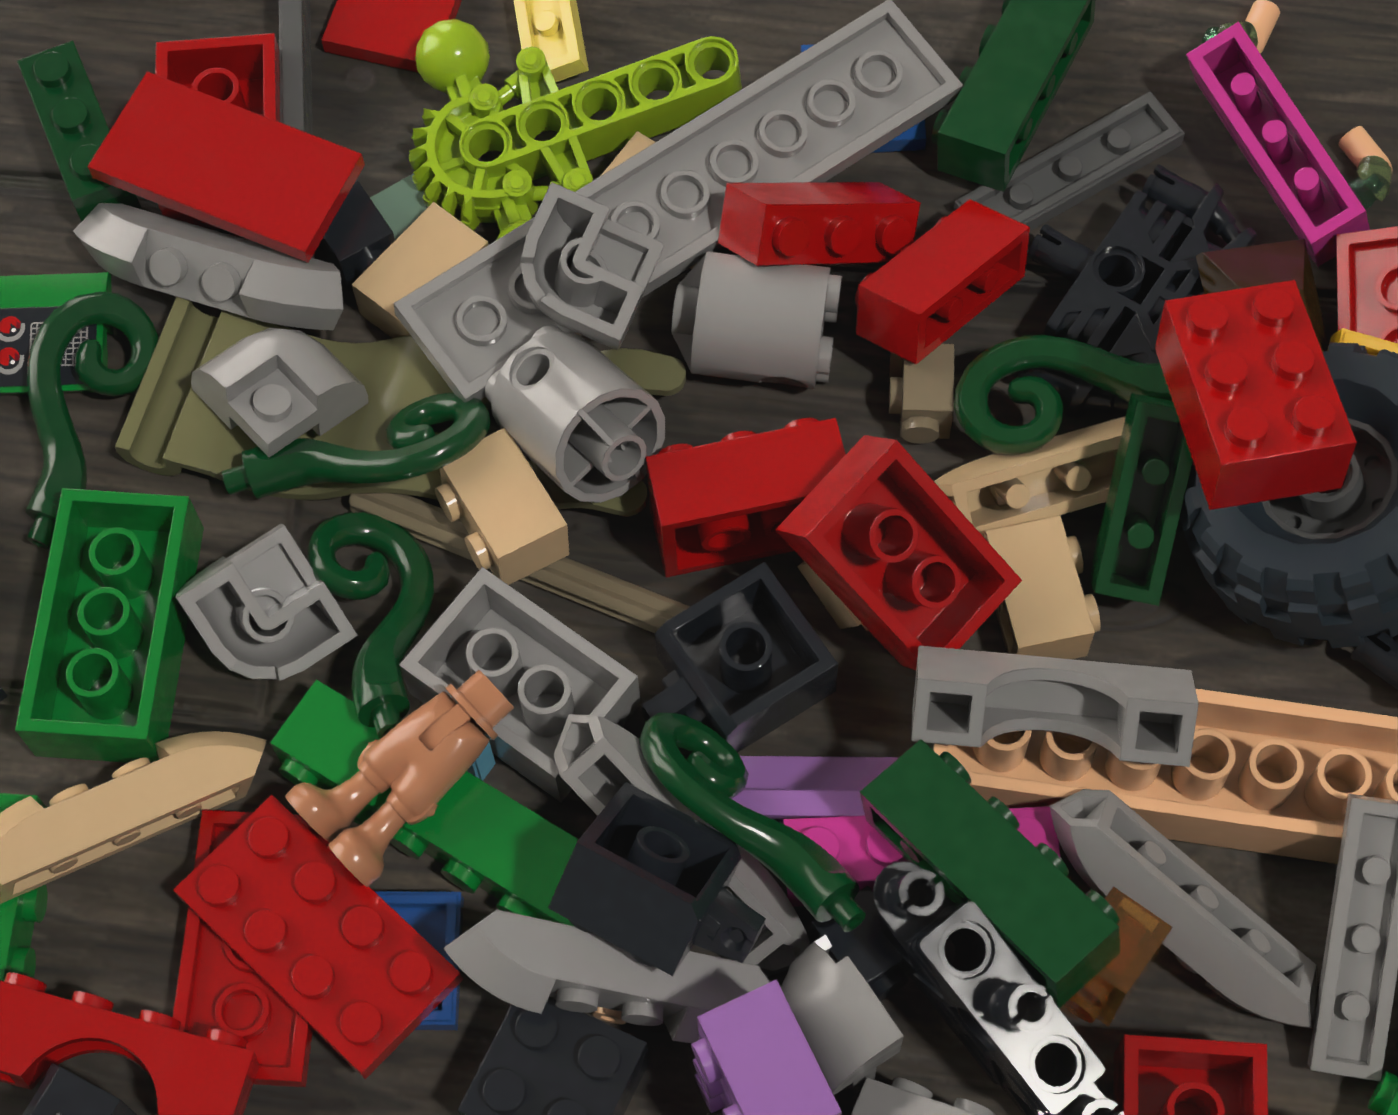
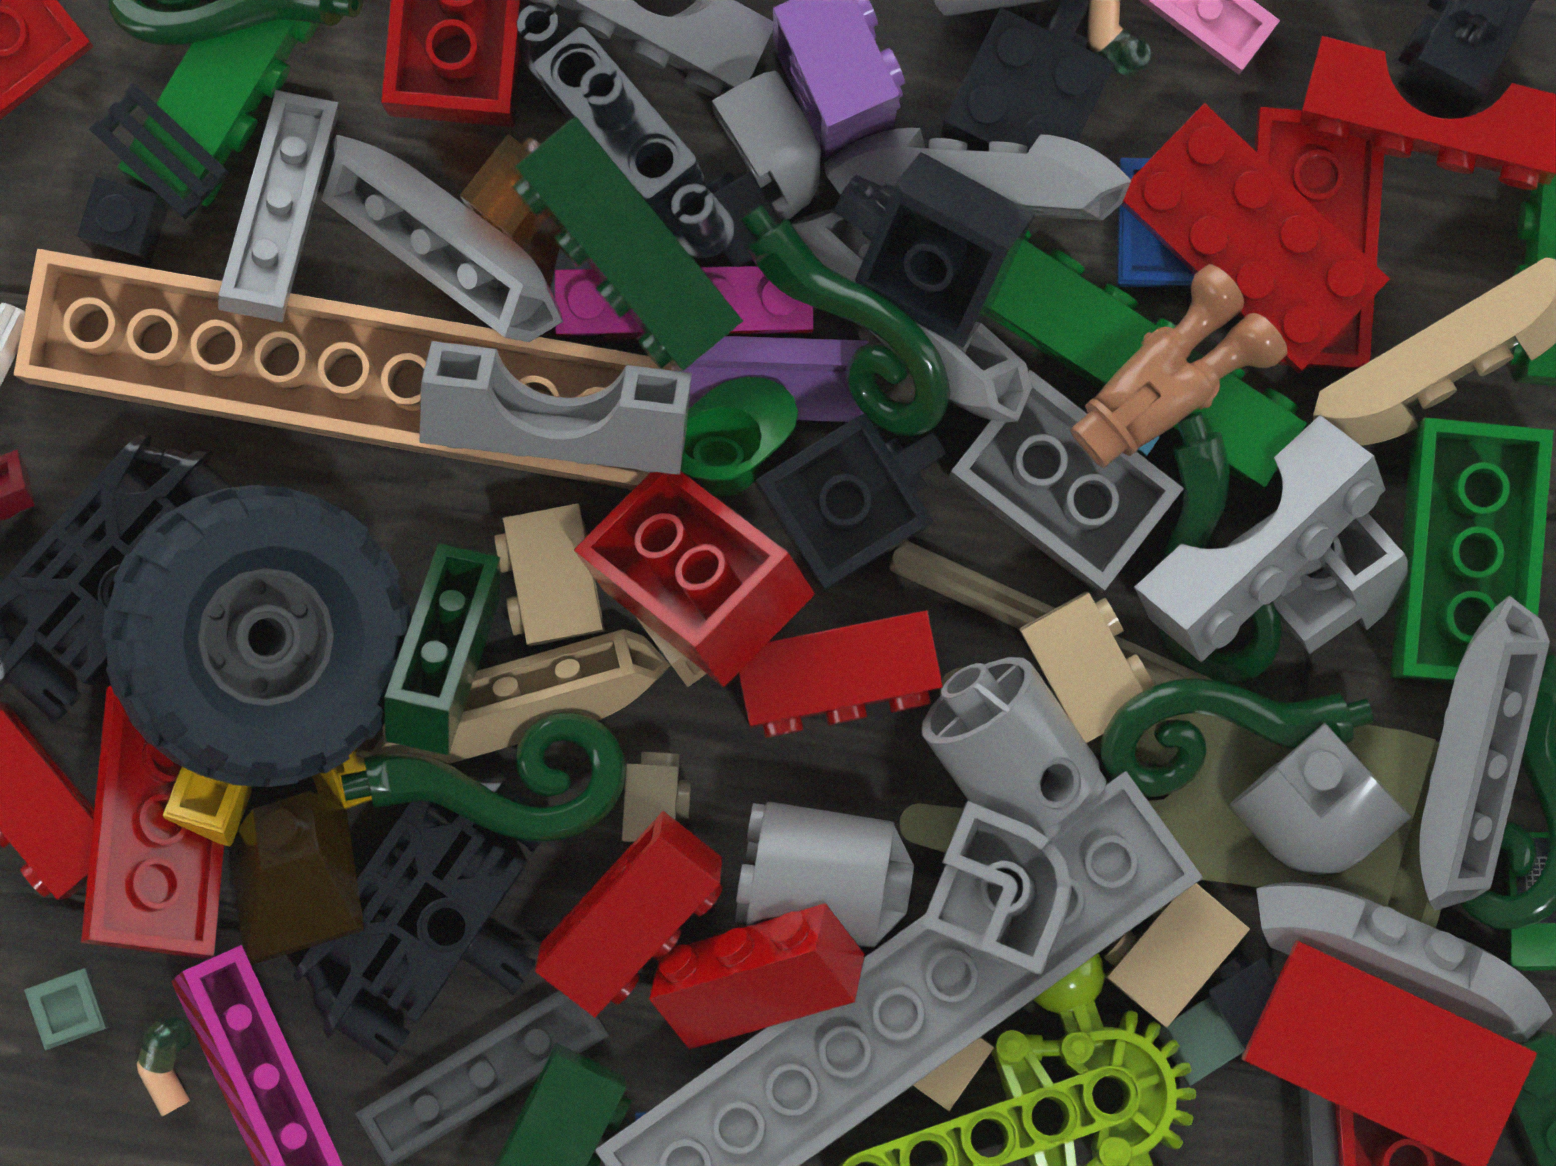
camera: 175 degrees right, 20 degrees up
red brick [1155,280,1357,510] -> none
none -> green piece [680,376,798,498]
none -> light grey arch [1135,415,1386,662]
none -> light grey brick [1419,596,1550,911]

